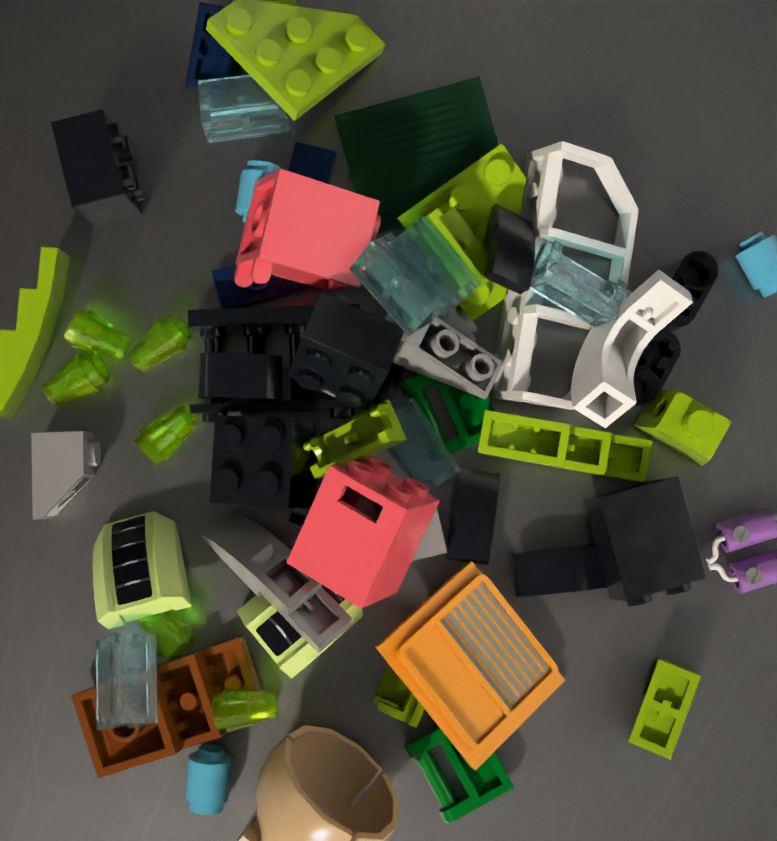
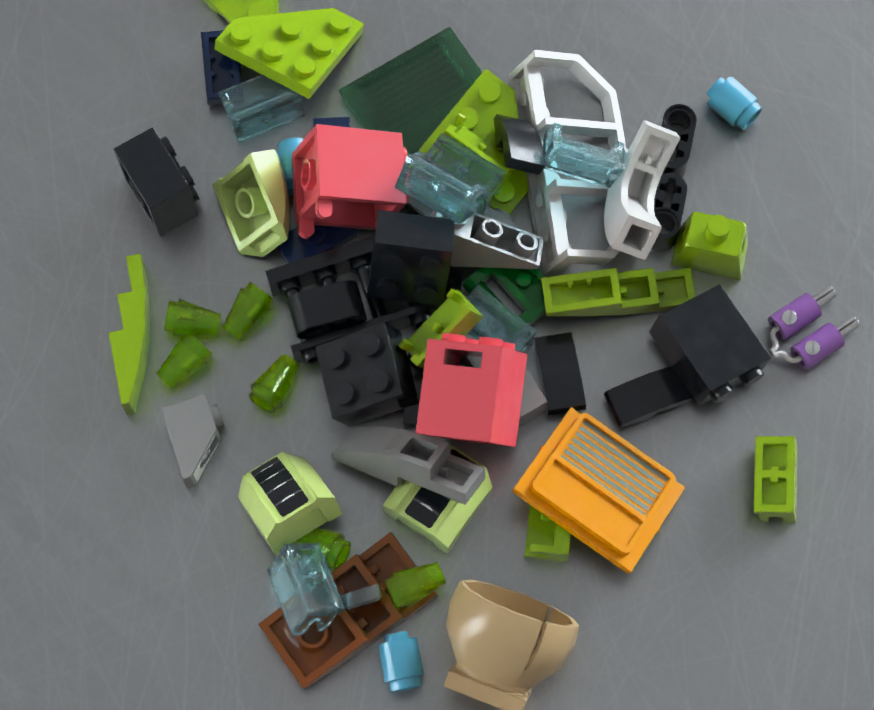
camera: 20 degrees left, 15 degrees down
green plate [404,726,514,823] -> none
none -> yellowish green slope [212,149,290,257]
none -> dark grey tile [341,584,382,610]

